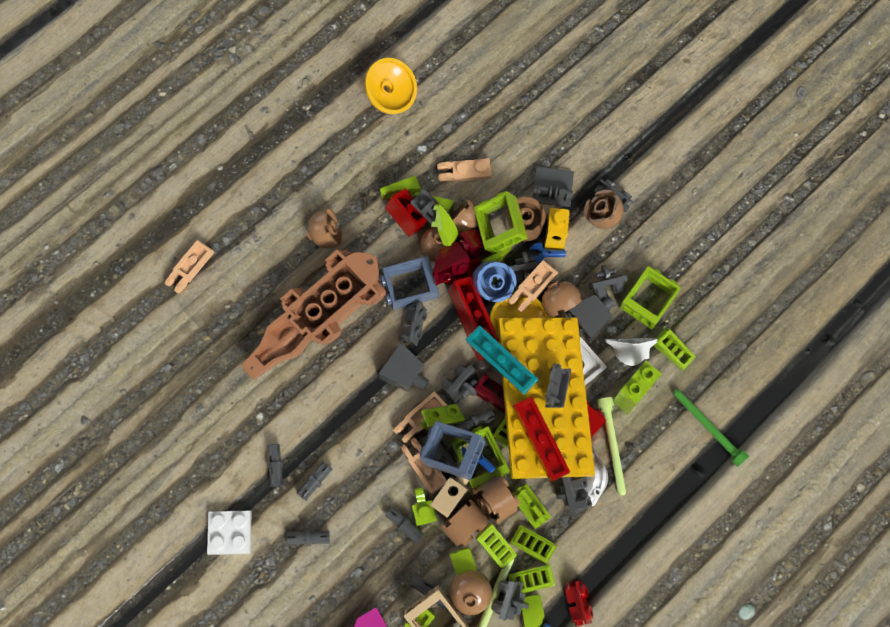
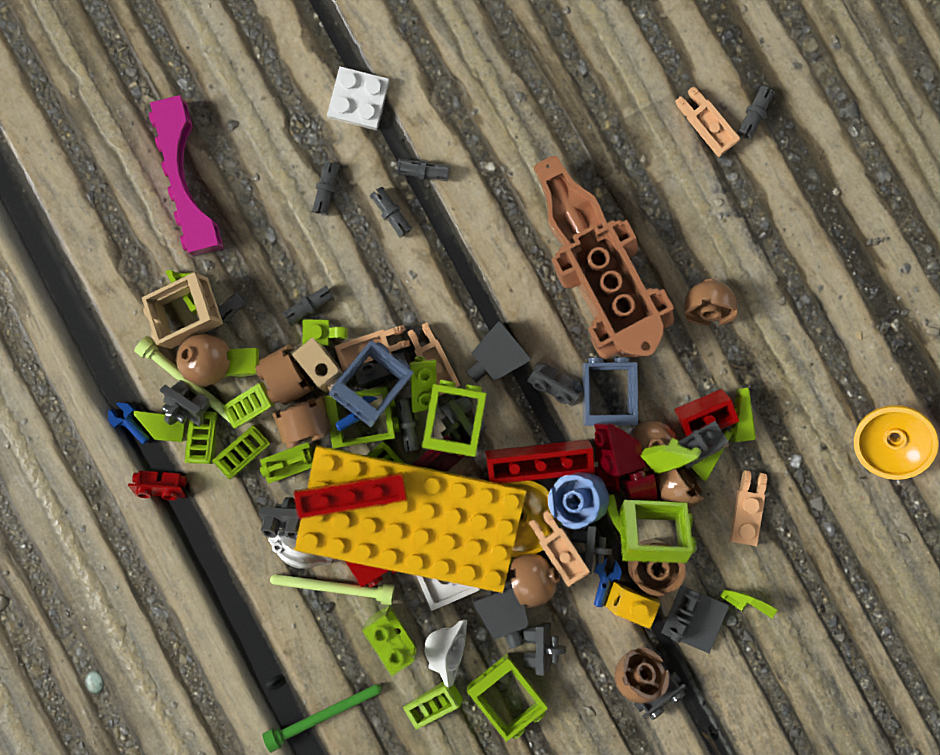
camera: 110 degrees right, 15 degrees up
teal plate [466,325,538,395] -> none
dark grey hinge [544,364,571,408] -> none
none -> lime window [422,380,487,457]
none -> lime slope [720,590,778,619]
none -> dark grey pin [737,86,775,140]

